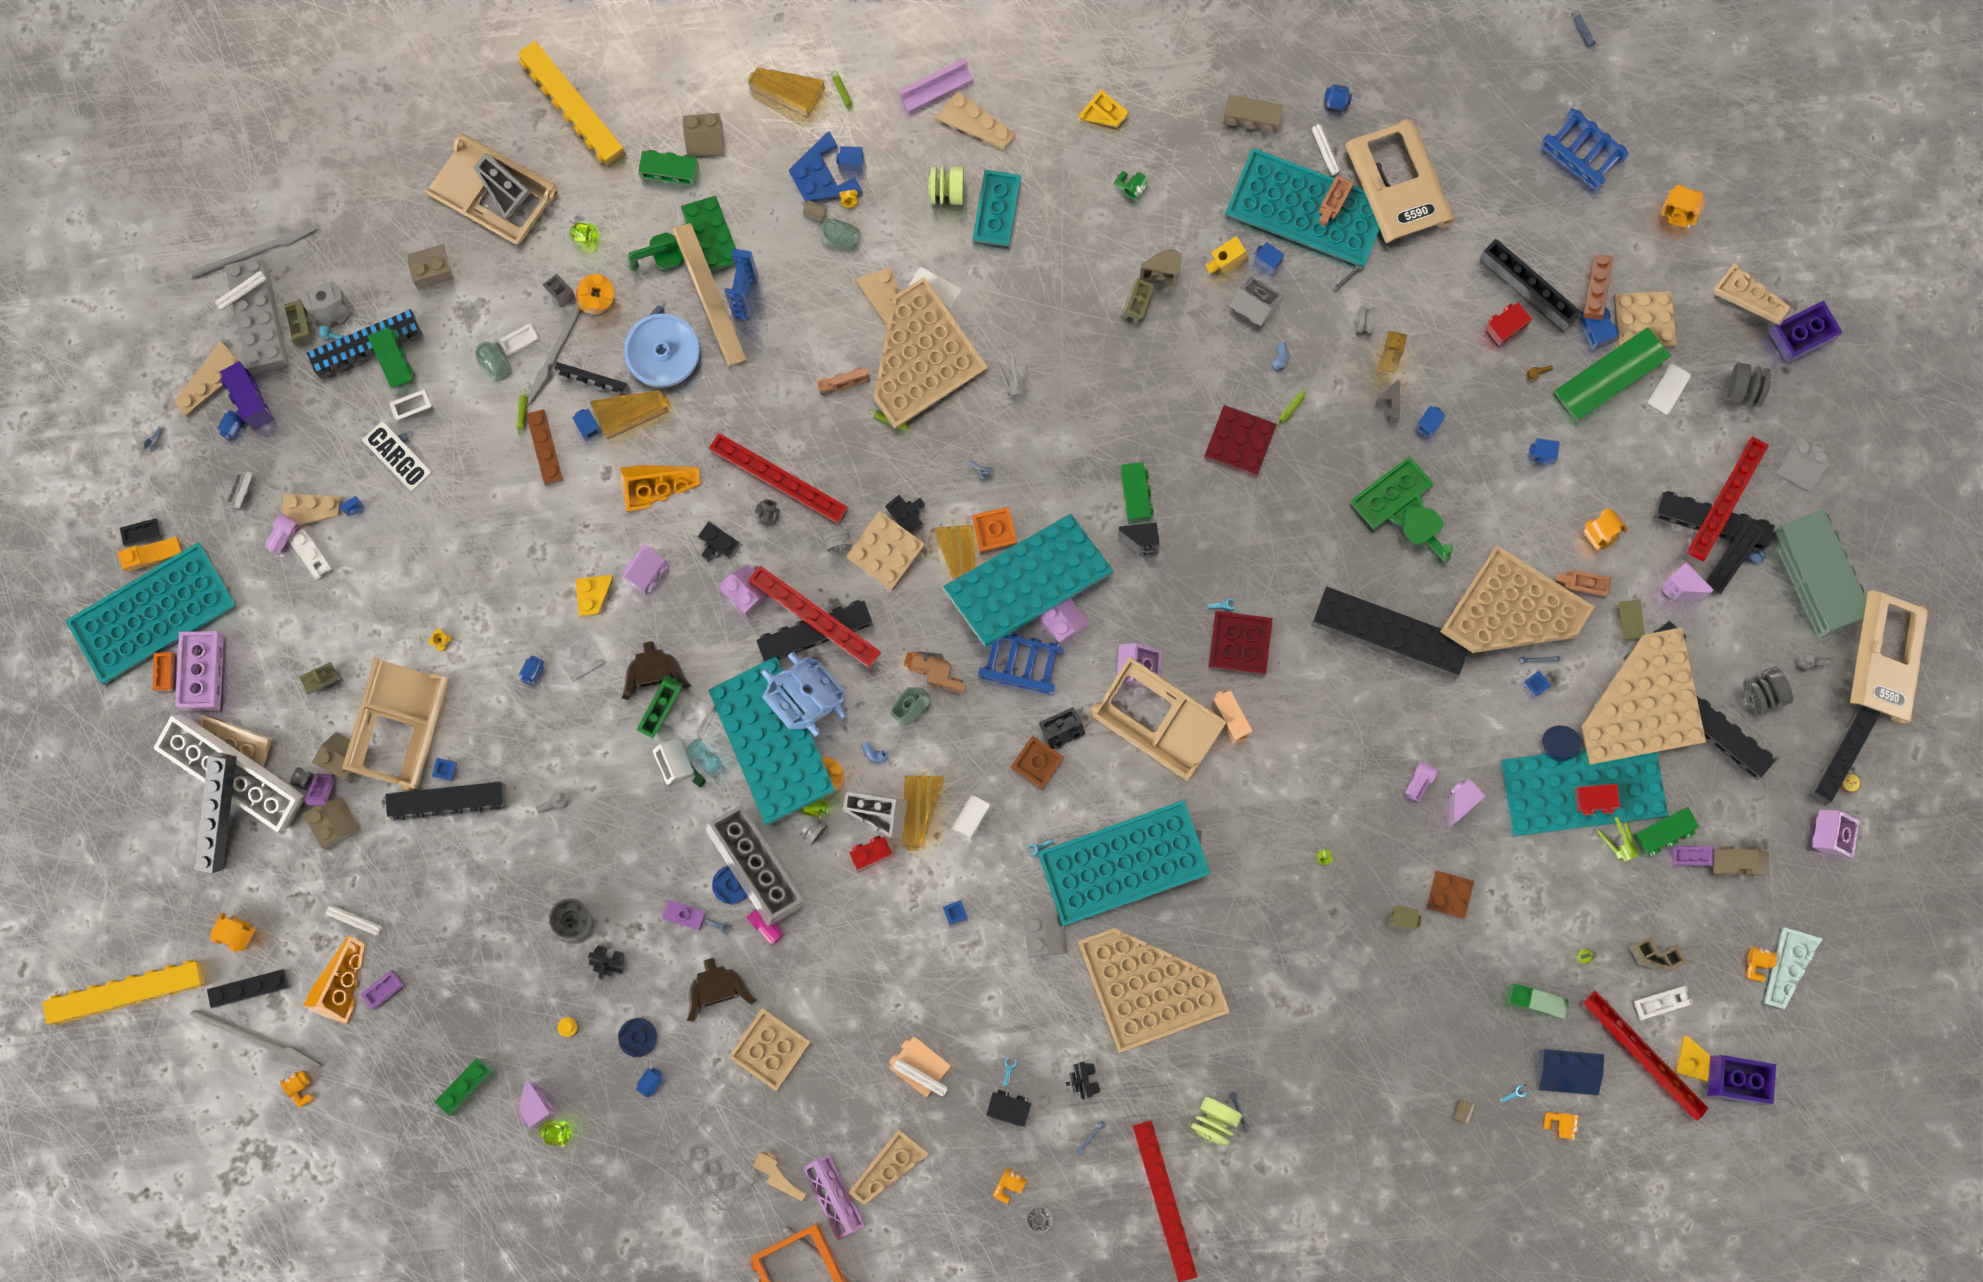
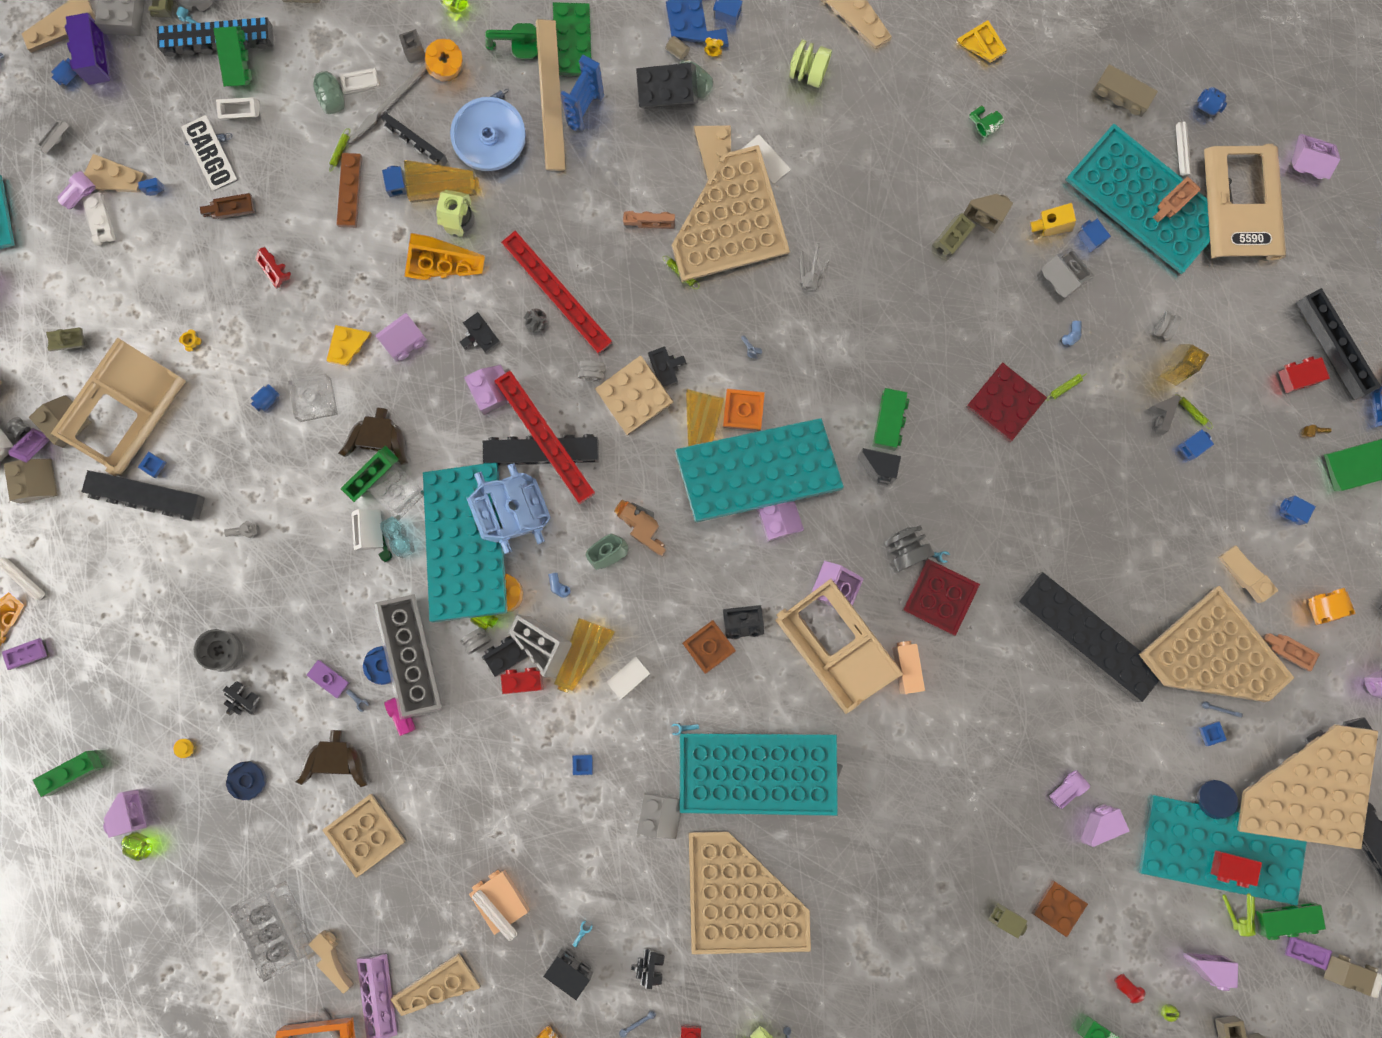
camera: 15 degrees right, 5 degrees up
blue brick [636,1067,664,1098] -> none
teal plate [972,169,1021,247] -> none
blue fence [978,634,1064,696] -> none
lime hinge [1317,848,1333,865] -> none
dark grey hinge [1333,264,1363,292] -> none
green plate [1350,456,1453,563] -> none
olive hinge [1619,599,1645,642] -> none
none -> reddish brown hinge [200,193,255,219]
none -> red plate [255,247,291,289]
none -> yellowish green piece [436,190,474,237]
none -> black bracket [482,635,529,677]
none -> black brick [636,62,698,109]
none -> dark grey wheel [884,525,935,572]
none -> red arm [1114,974,1146,1004]
none -> lime piece [1175,394,1213,429]
none -> lavender slope [1184,953,1238,991]
none -> tan slope [1218,545,1278,603]
none -> lavender slope [1292,134,1341,179]

